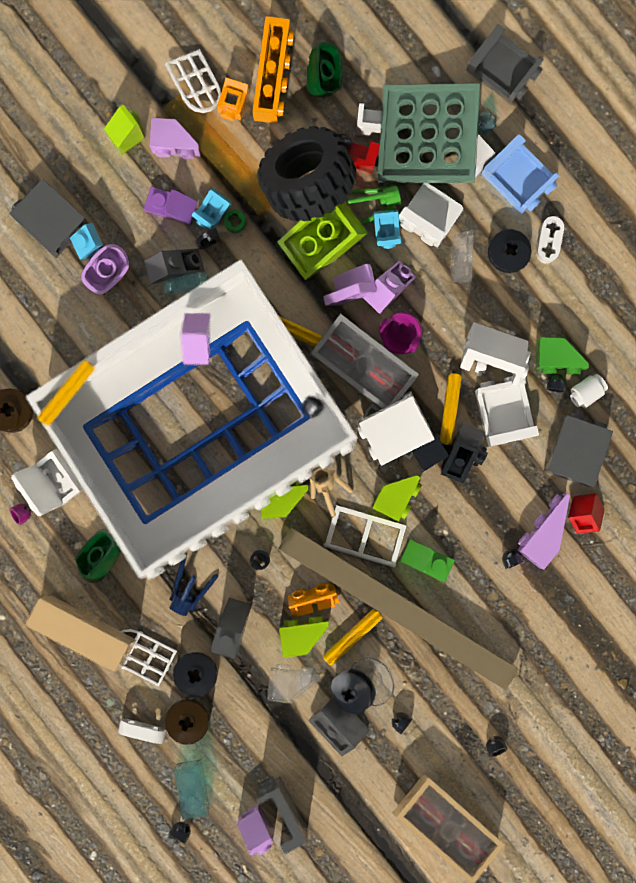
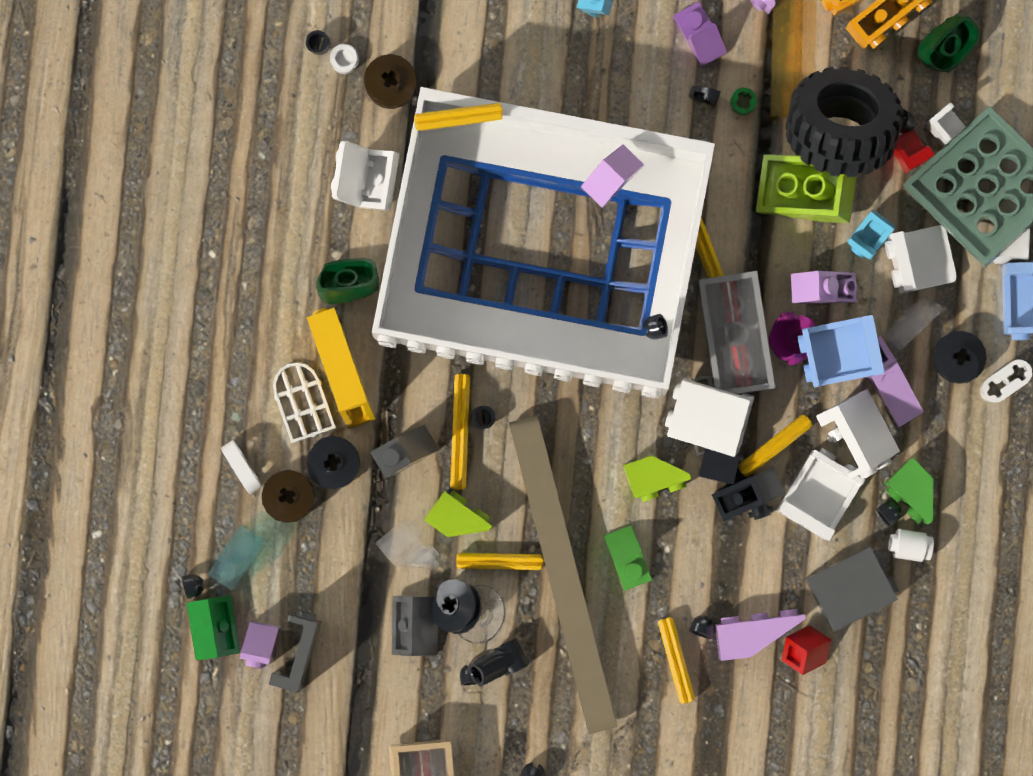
camera: 50 degrees right, 0 degrees up
magenta hinge [10,503,31,525] -> none
tan brick [25,595,137,672] -> none
lavender piece [80,244,129,294] -> none
dark grey slope [144,249,205,284] -> none
clear light blue beam [162,272,209,295] -> none
dark blue plant [169,553,218,616] -> none
medium azure bracket [192,188,233,229] -> none
lime slope [261,481,308,519] -> none
light orange hinge [287,583,339,617] -> none
tan plant [309,468,353,517] -> none
white window [323,505,406,568] -> none
lavender panel [324,264,377,306] -> none
bright green plant [348,185,401,226] -> none
none -> green panel [187,595,240,660]
none -> yellow slope [307,307,376,429]
none -> yellow axle [450,374,471,490]
none -> black piece [469,638,529,687]
none -> yellow axle [658,617,695,704]
none -> light blue panel [798,315,885,388]
none -> lavender slope [867,335,924,428]

